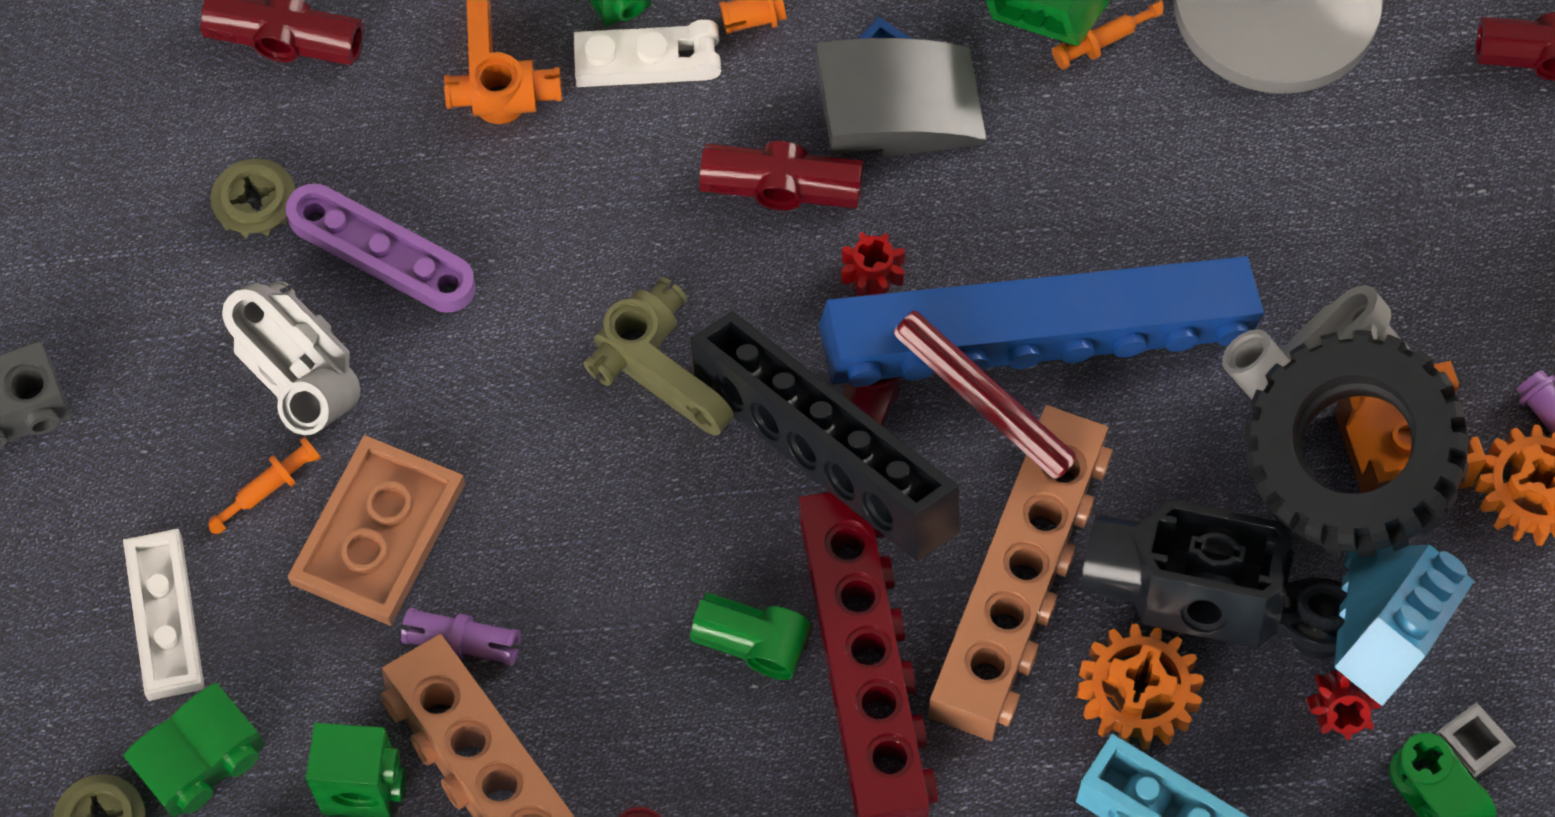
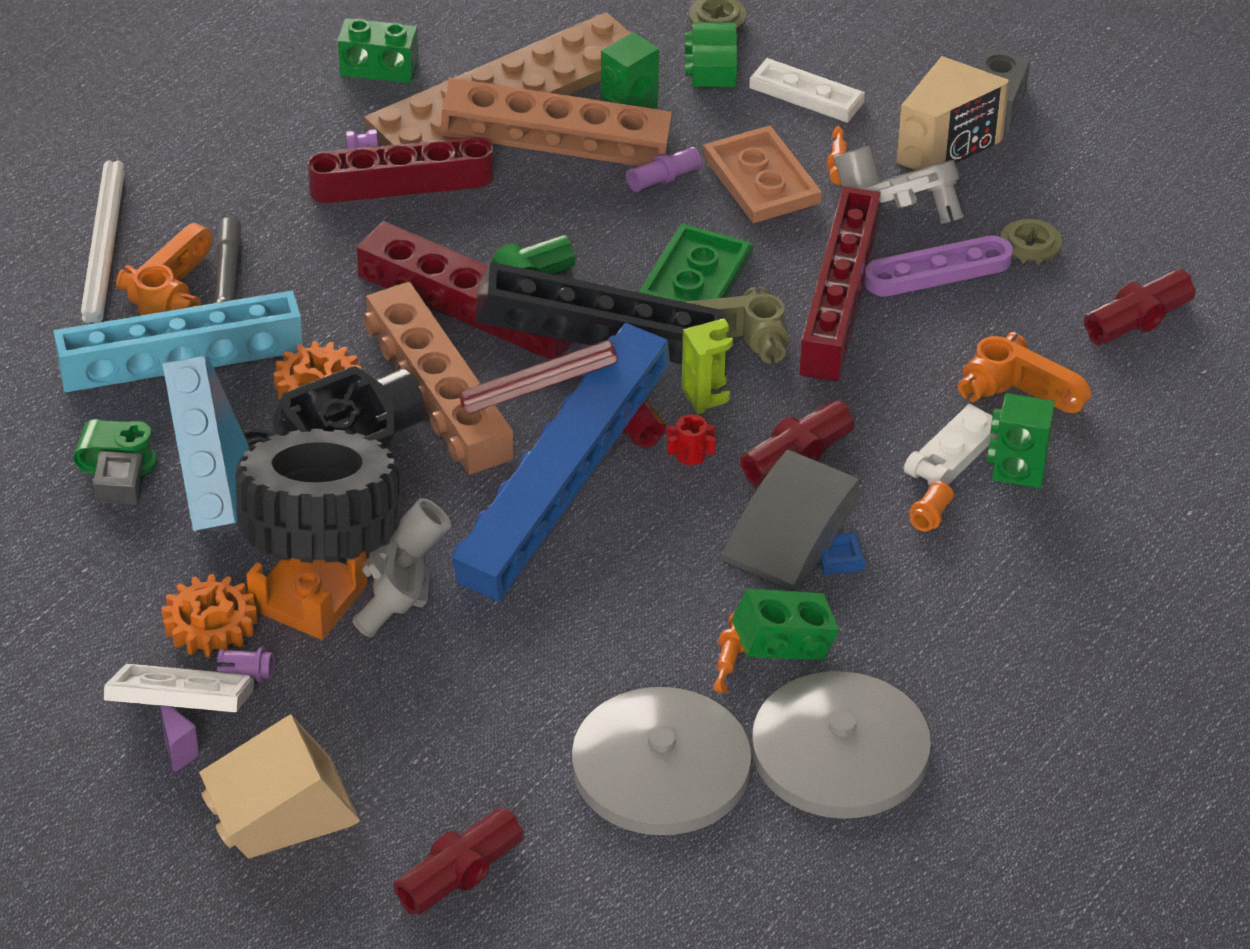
camera: 130 degrees right, 20 degrees down
none -> green tile [639,223,753,302]
none -> lime hinge [681,318,733,414]
none -> dark red brick [799,186,881,381]
none -> tan slope [896,56,1010,170]

